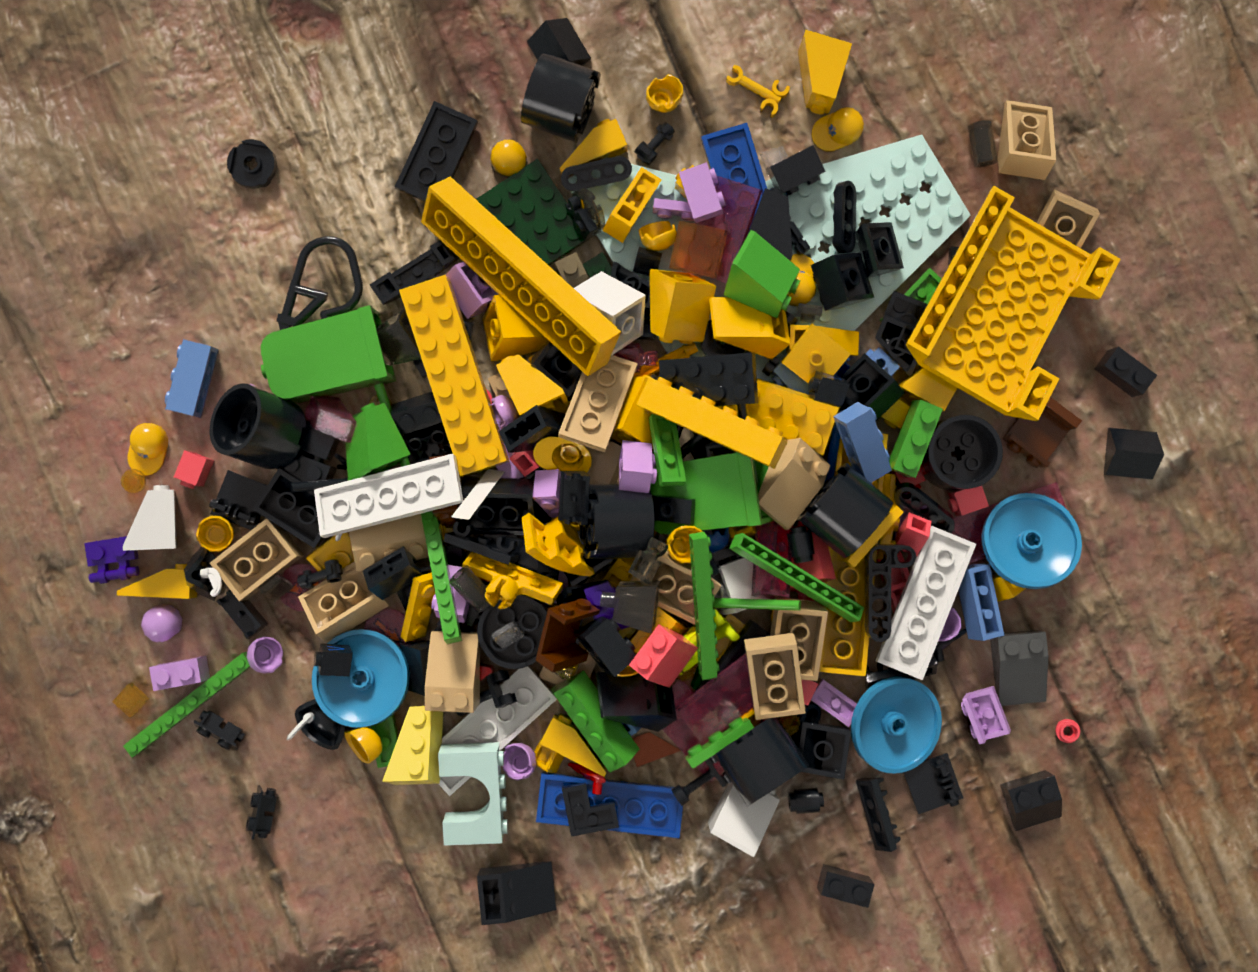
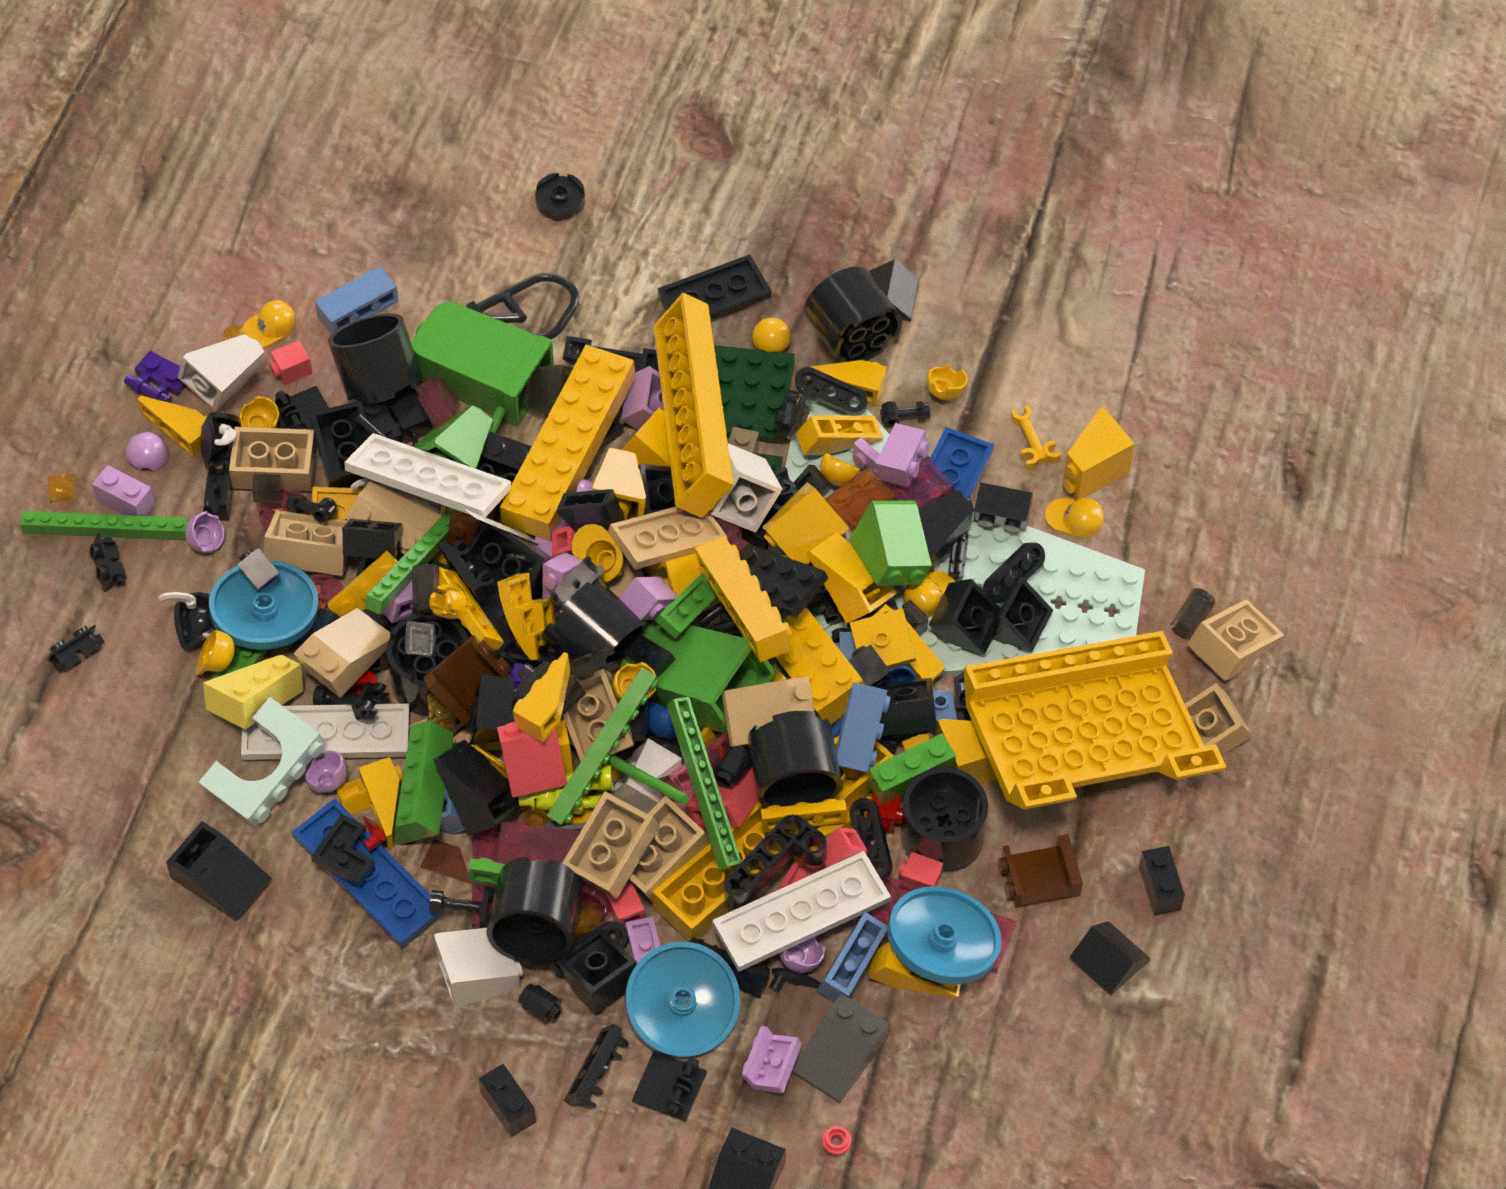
camera: 40 degrees right, 30 degrees down
none -> yellow slope [513,652,570,742]

